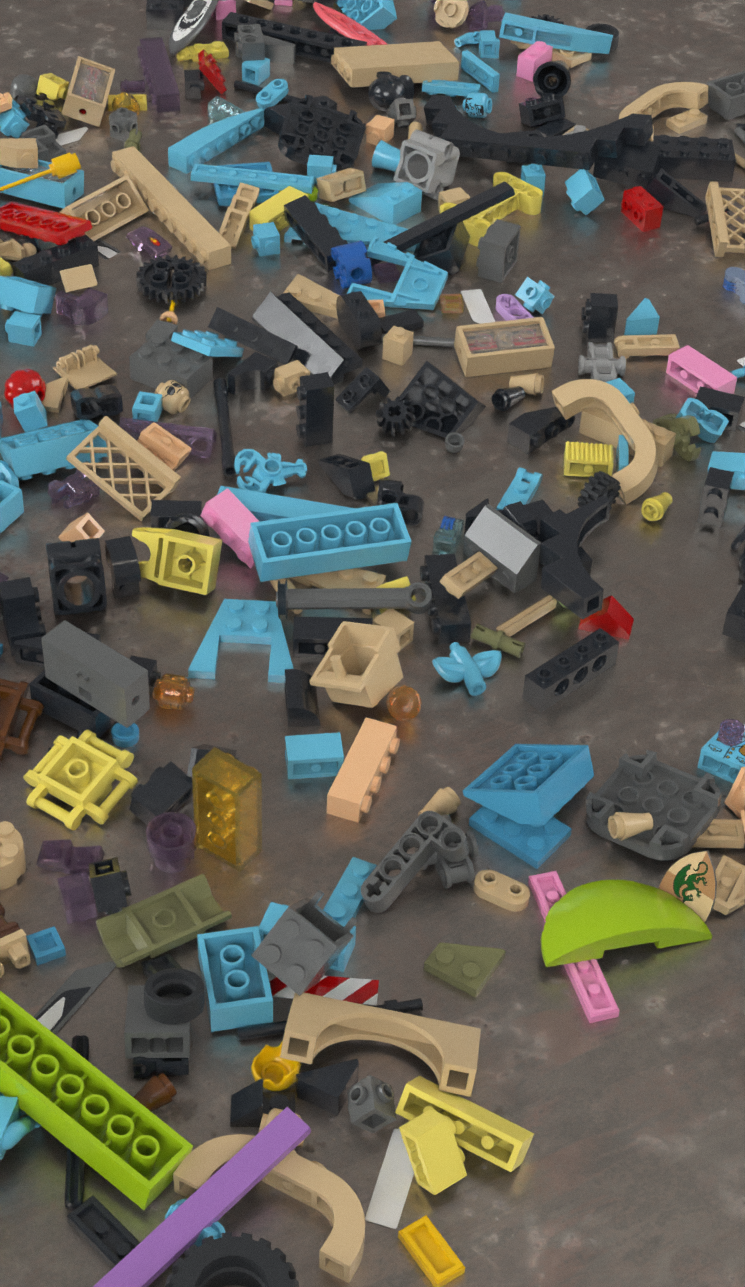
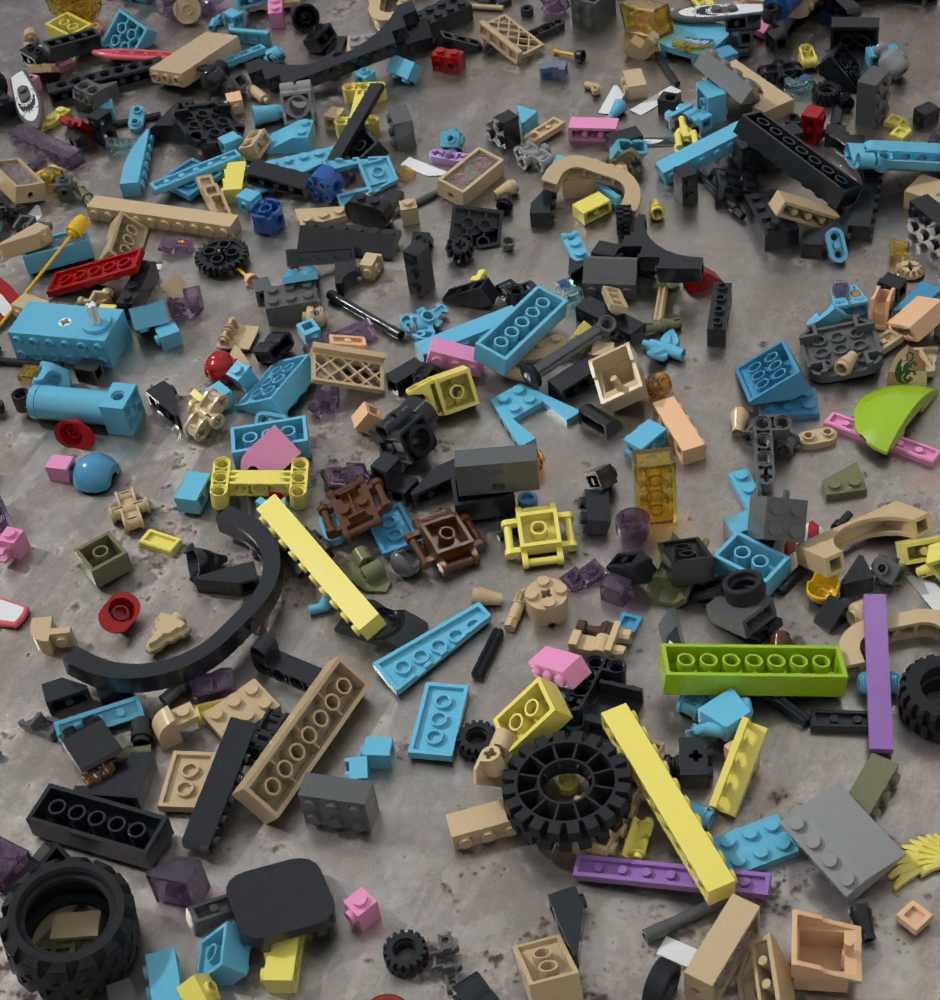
camera: 30 degrees left, 0 degrees up
none -> black brick [87,107,118,146]
none -> blue brick [249,198,285,236]
none -> black slope [657,537,715,588]
none -> medium azure slope [806,304,847,328]

